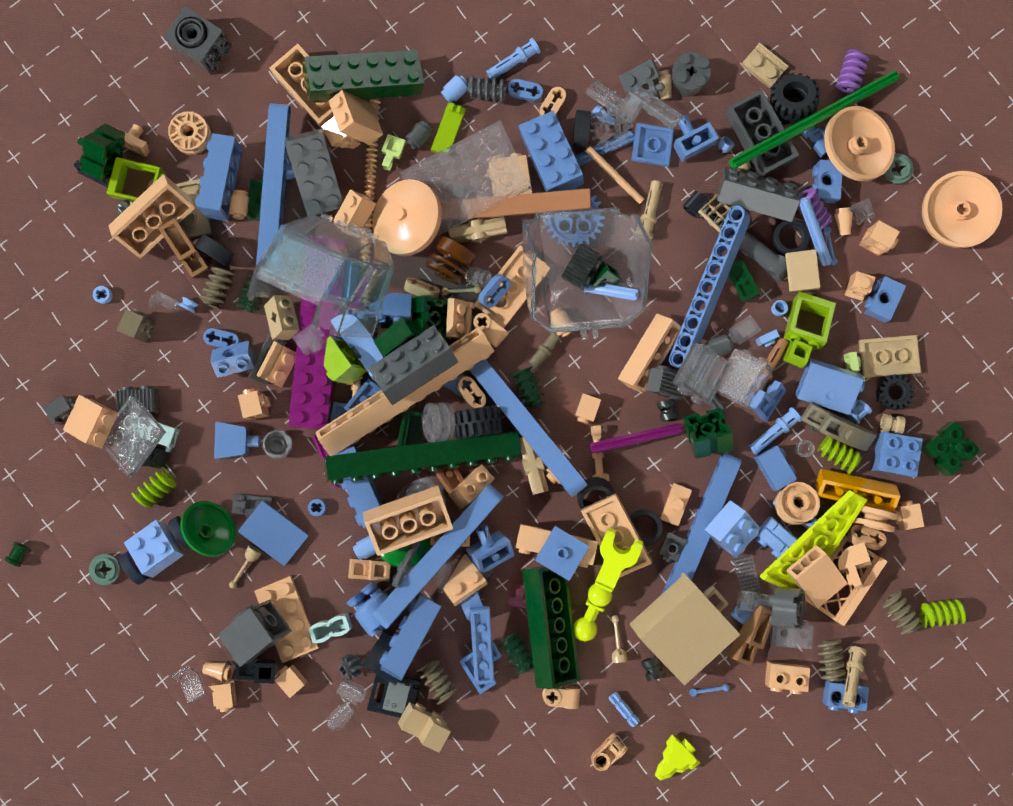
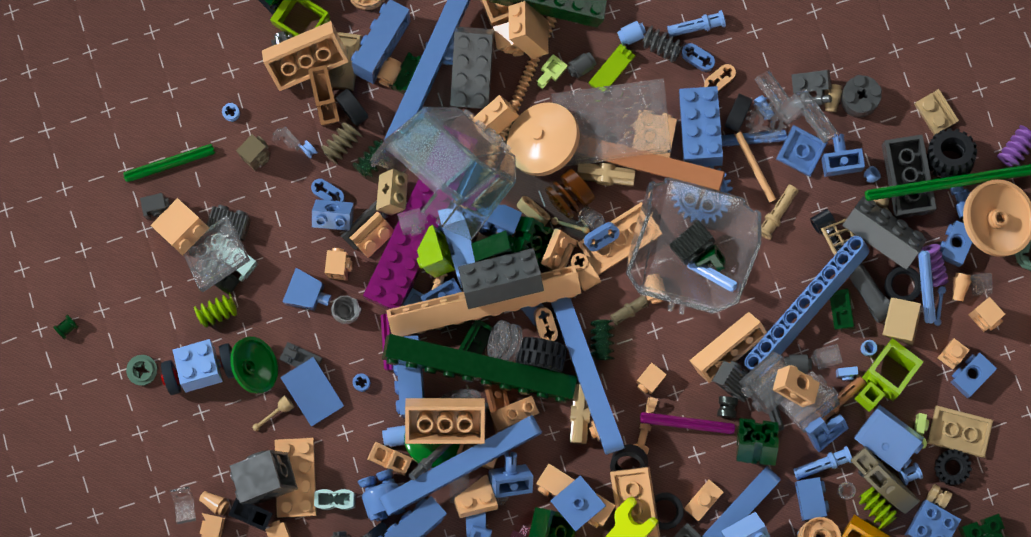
camera: 20 degrees right, 5 degrees down
none -> green axle [123,144,215,182]
none -> light nougat brick [773,365,820,407]

